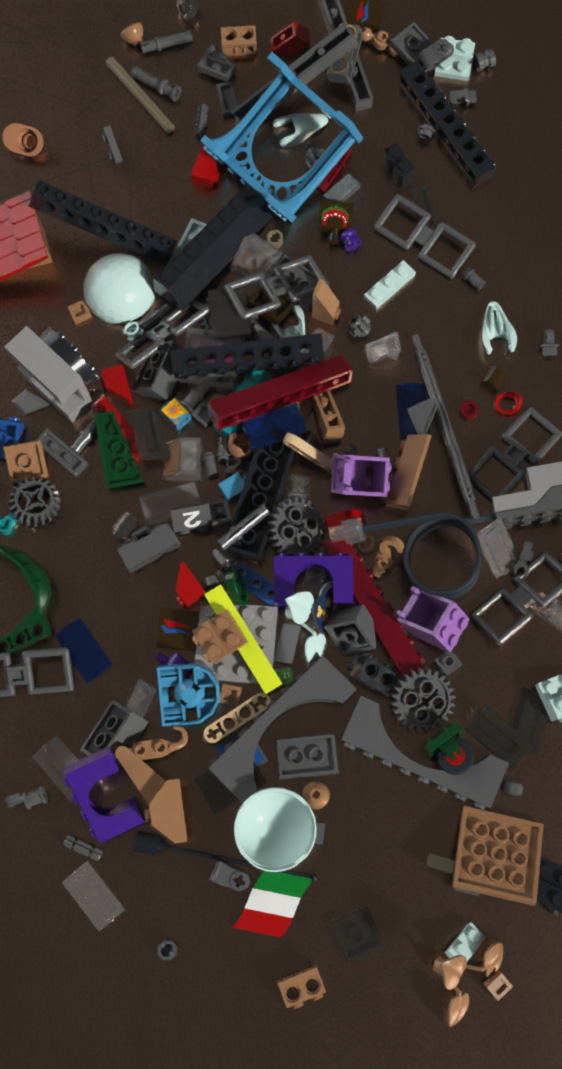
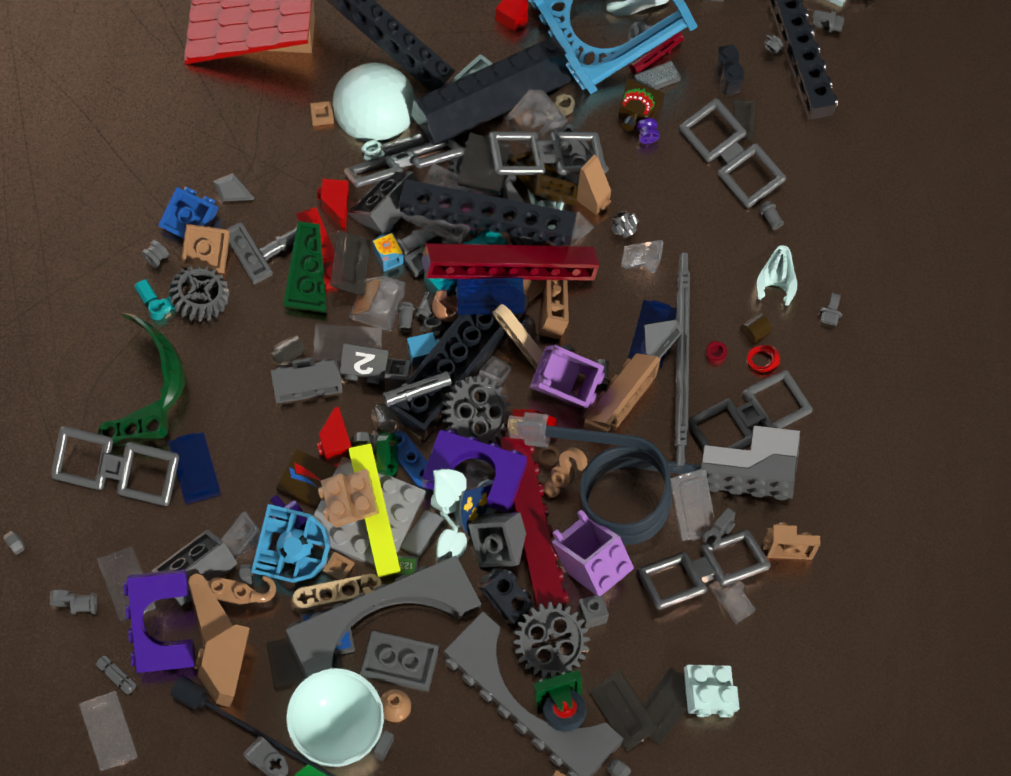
camera: 10 degrees right, 10 degrees down
light grey piece [4,326,100,423] -> none
light aqua plate [364,260,416,310] -> none
none -> dark grey tile [238,564,254,587]
none -> dark brown plate [534,173,578,205]

